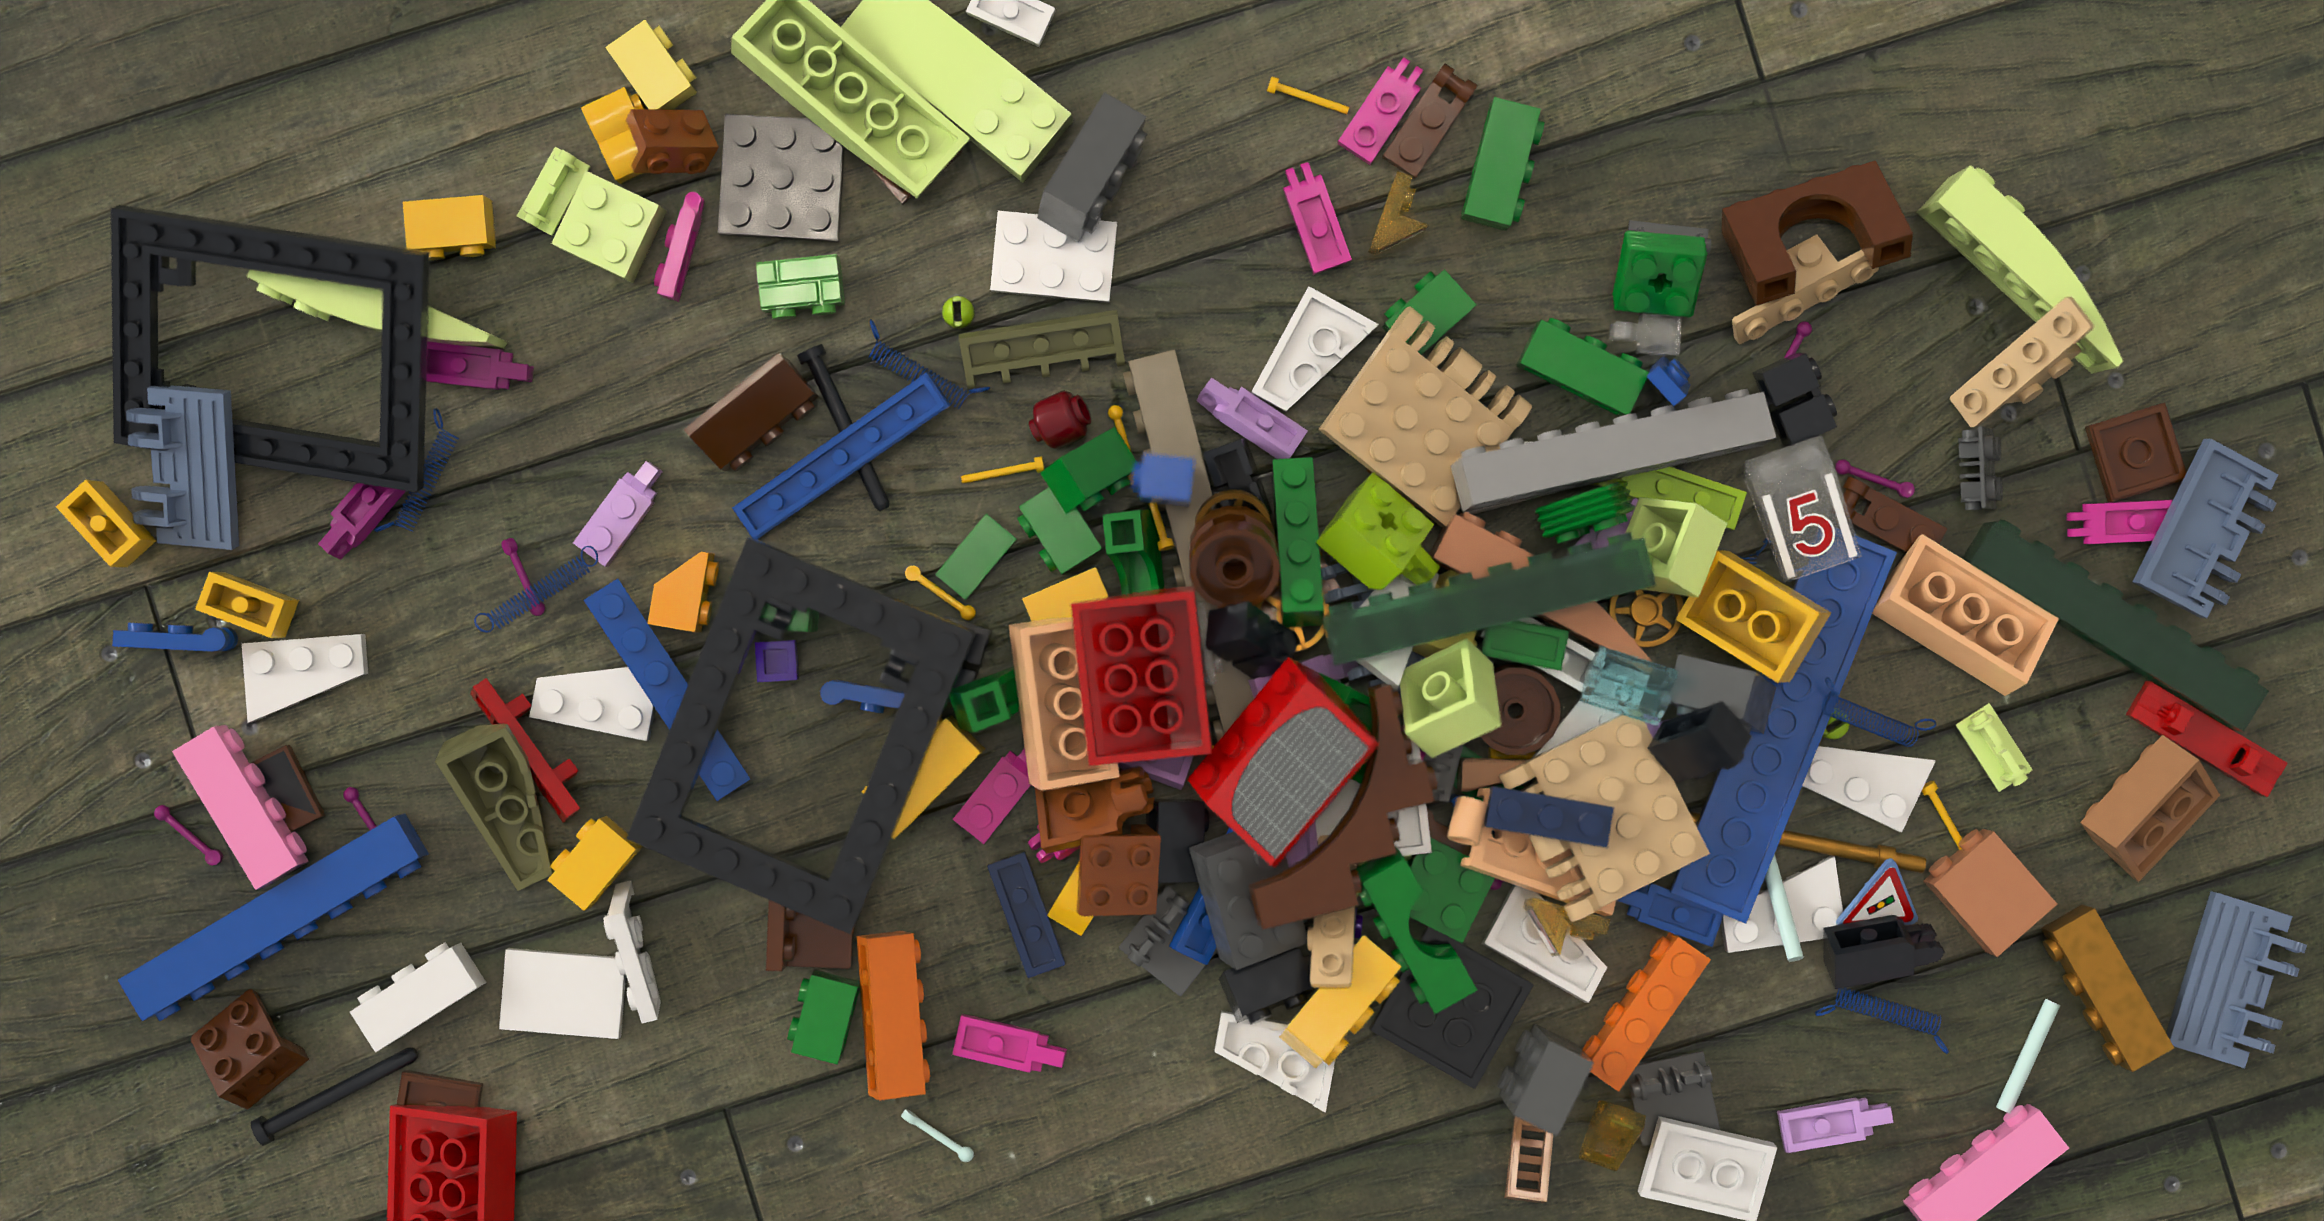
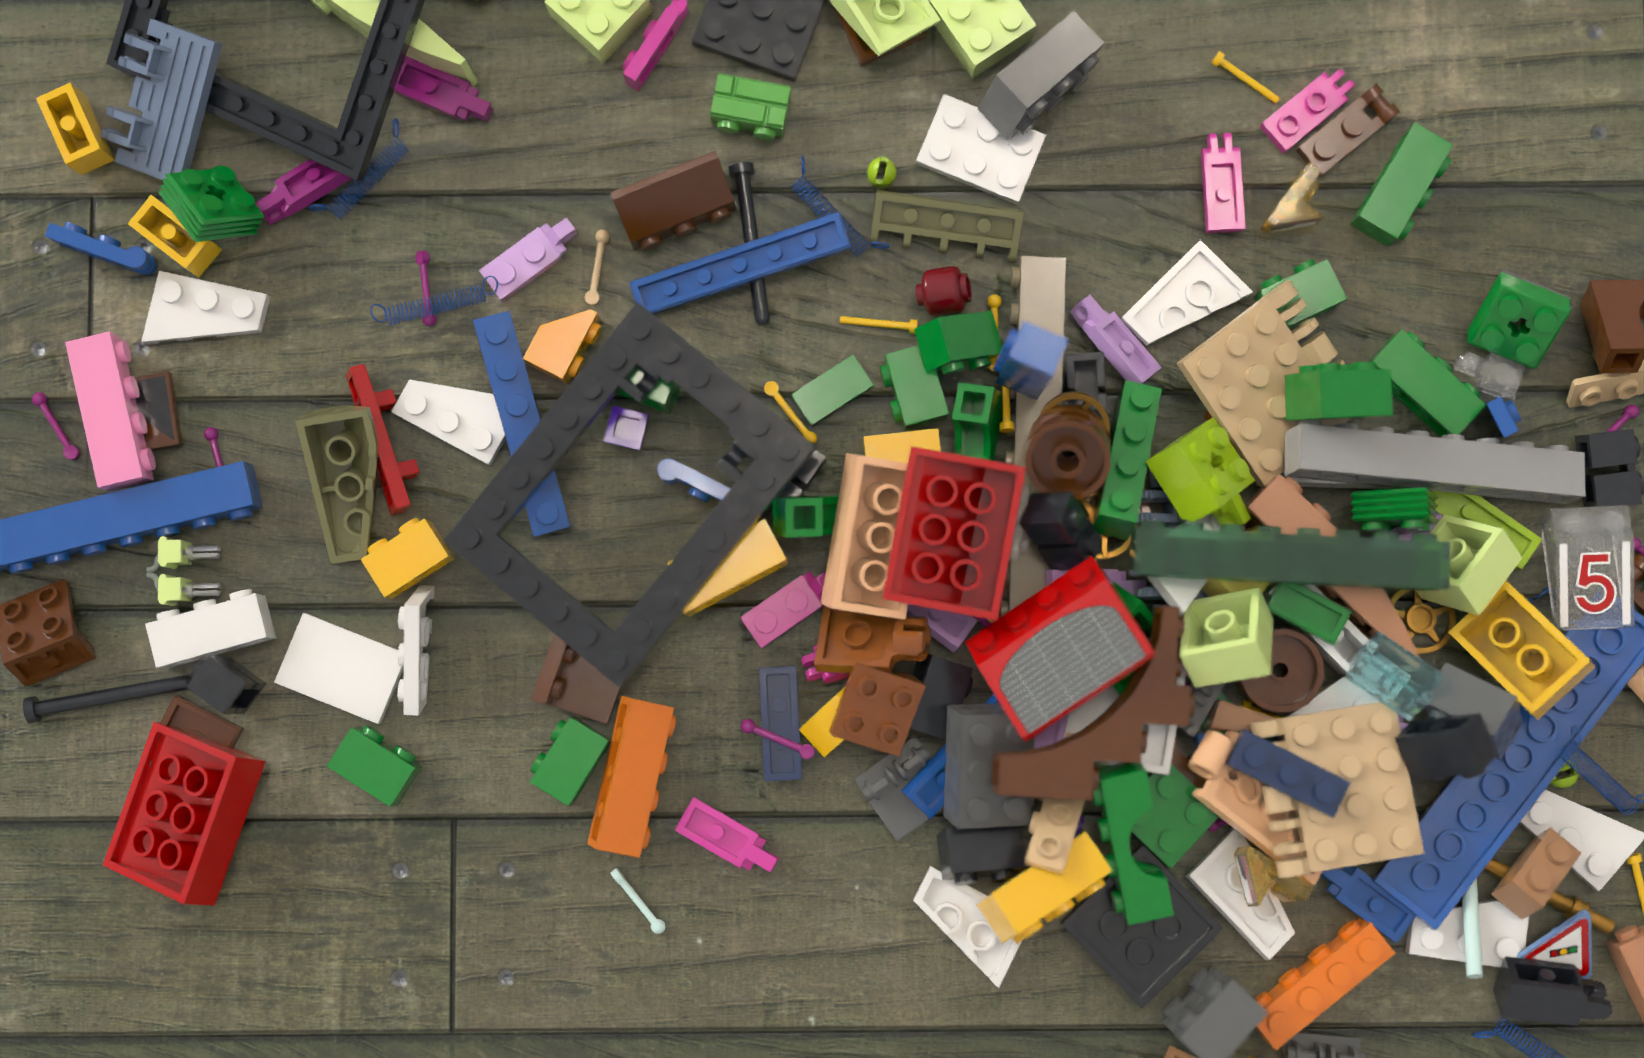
camera: 15 degrees right, 5 degrees down
none -> yellowish green piece [146,536,221,606]
none -> green brick [158,165,265,242]
none -> black piece [186,655,267,714]
none -> green brick [327,725,422,807]
none -> tan hinge [585,229,610,306]
none -> magenta hinge [740,719,815,759]
none -> green brick [1285,362,1393,421]
none -> medium nougat brick [1491,827,1581,920]

